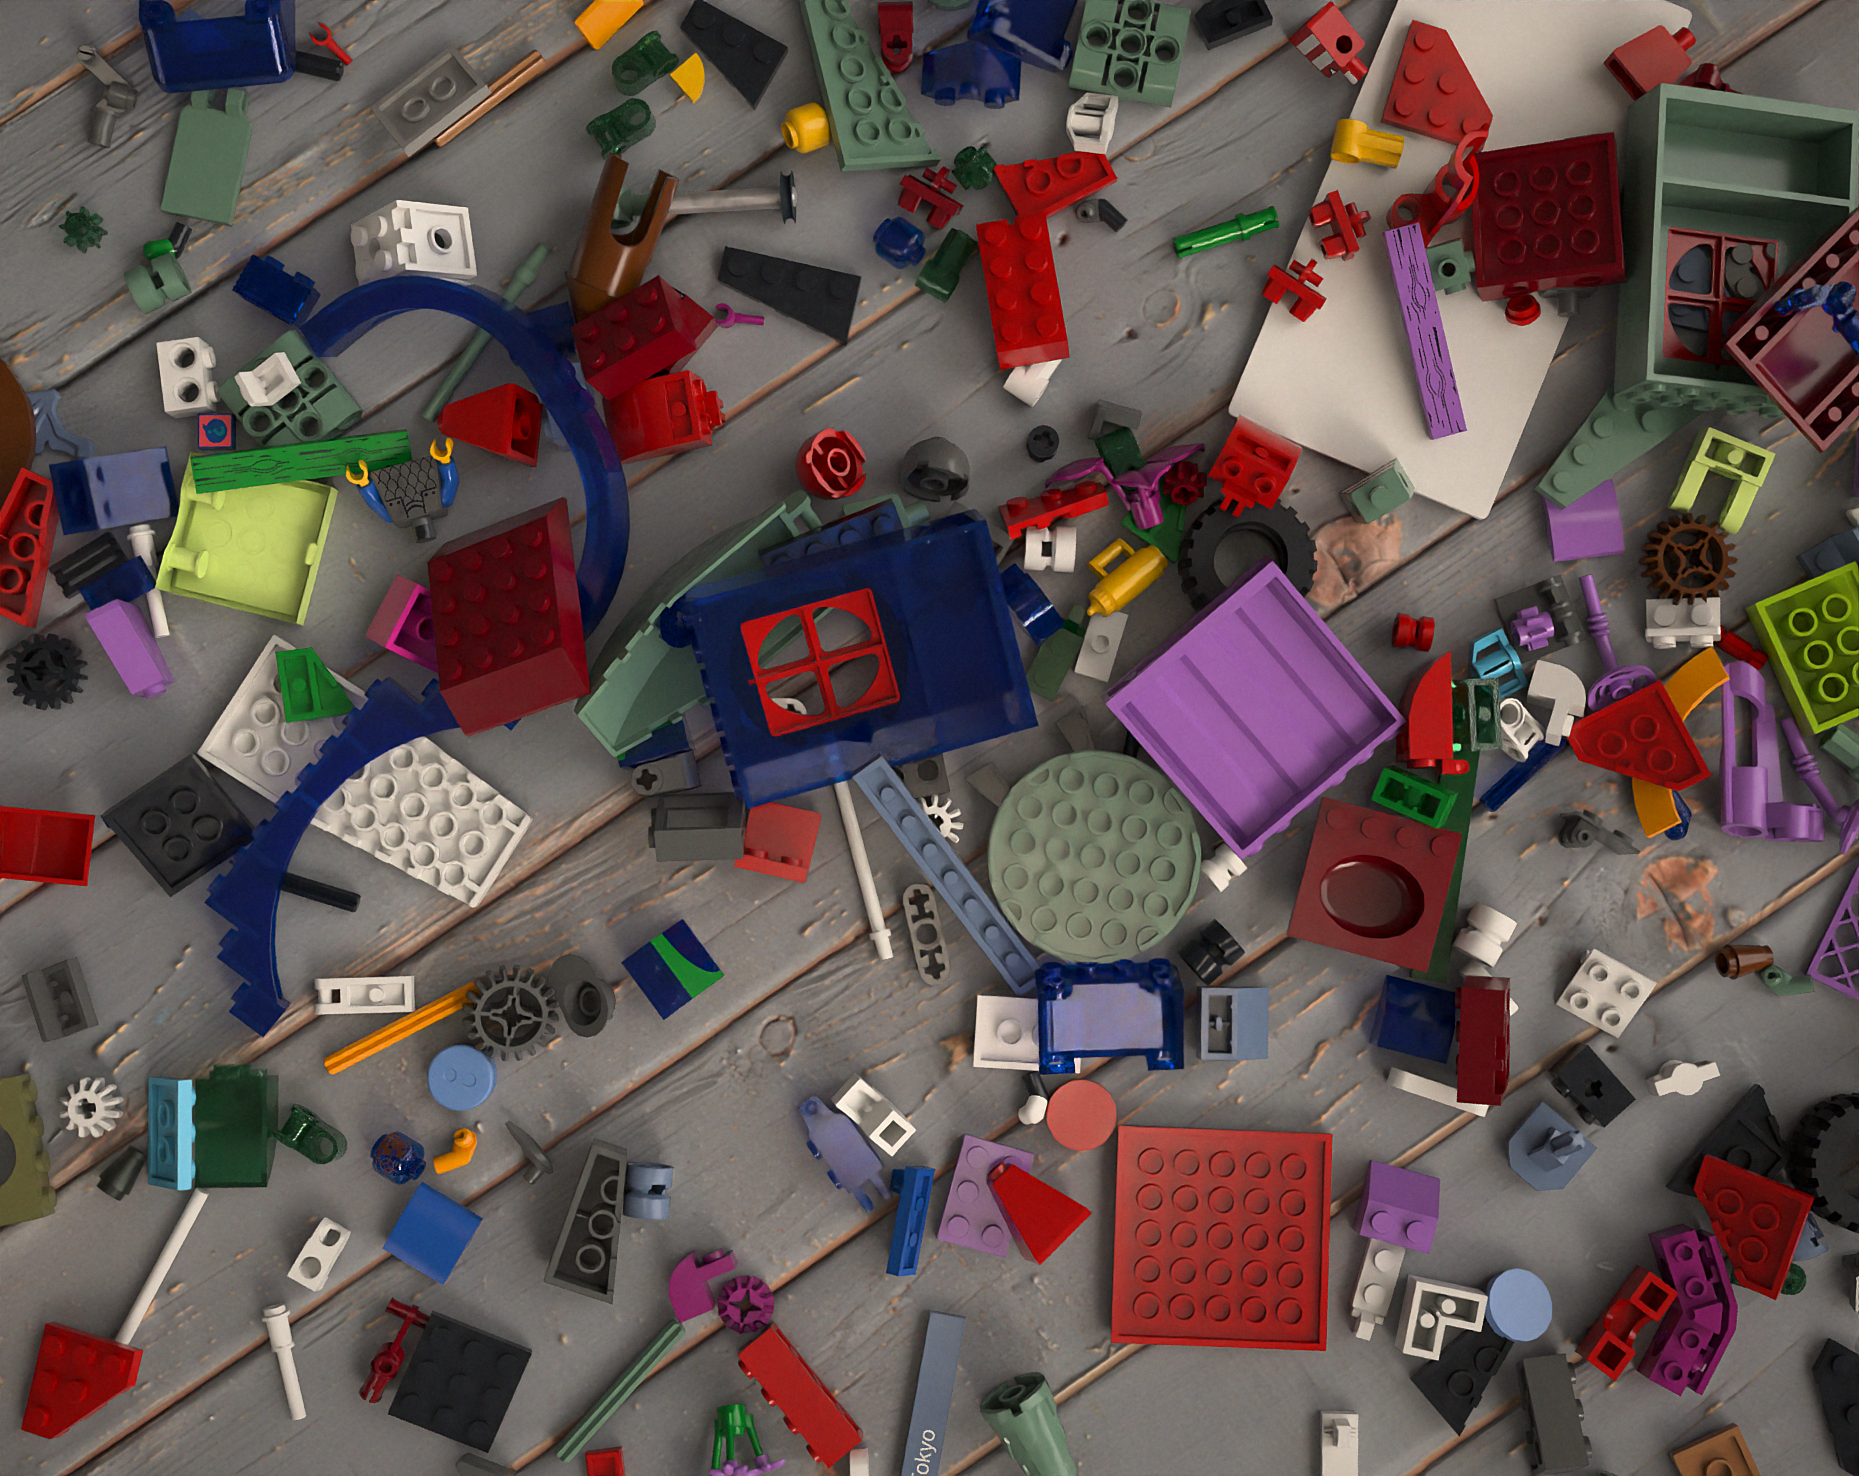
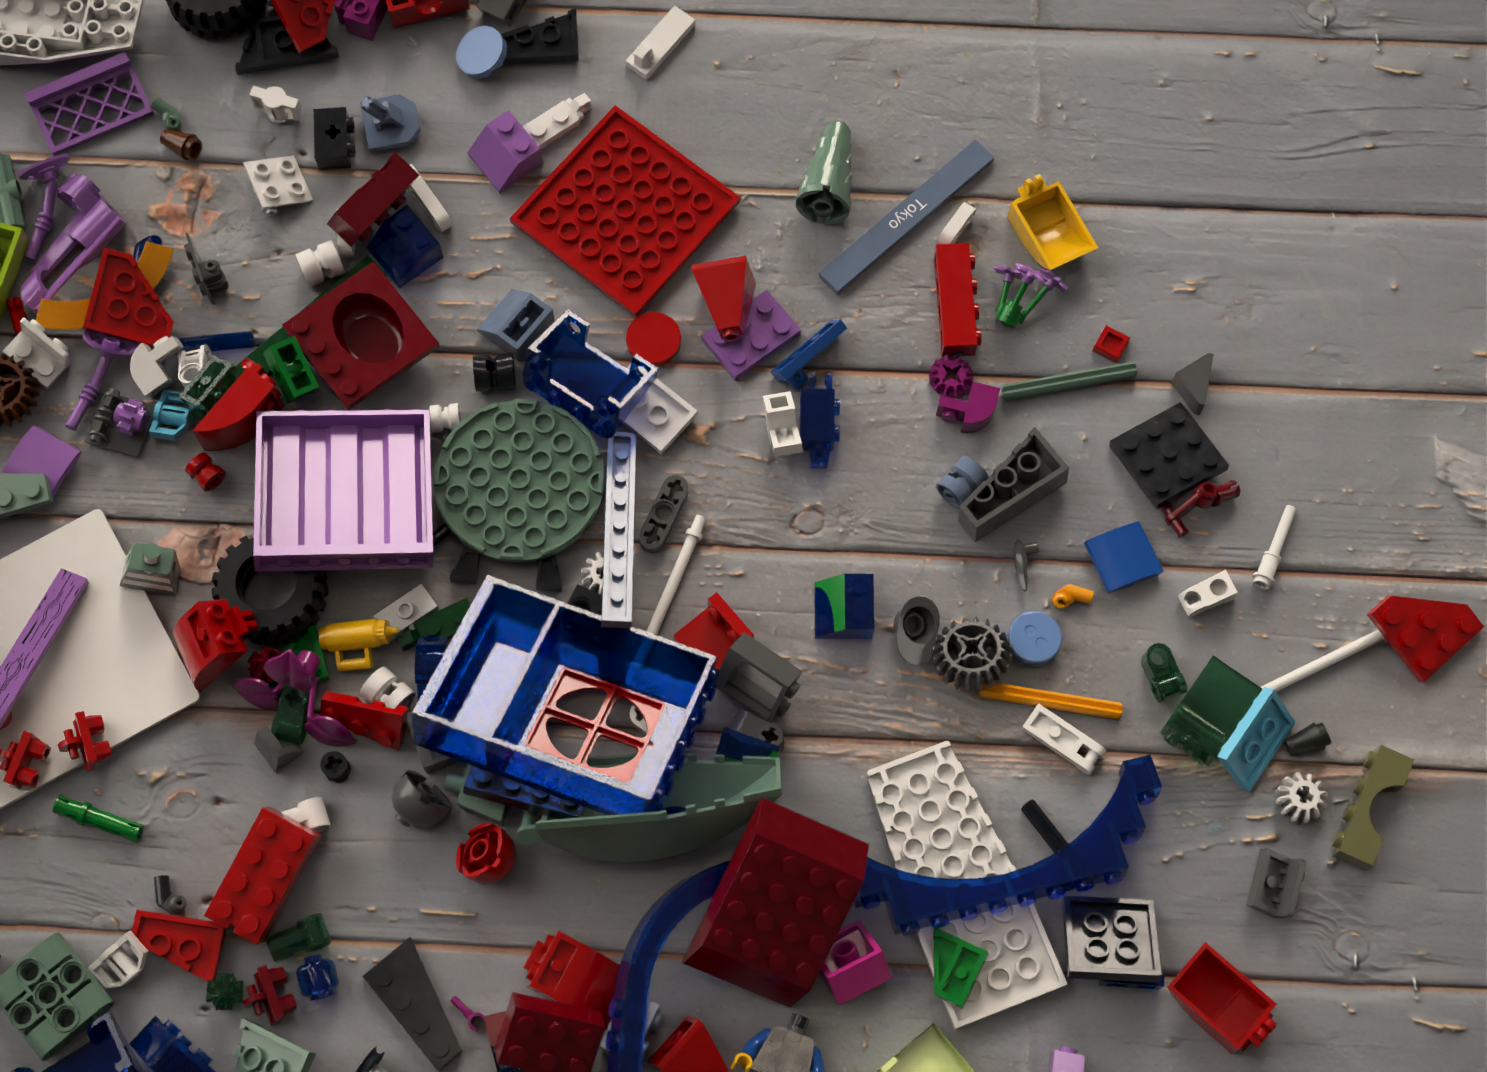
camera: 145 degrees left, 15 degrees down
clear blue head [370,1131,426,1185] -> none
arm [1018,1071,1050,1125] -> none
white brick [1395,1274,1488,1360] -> none

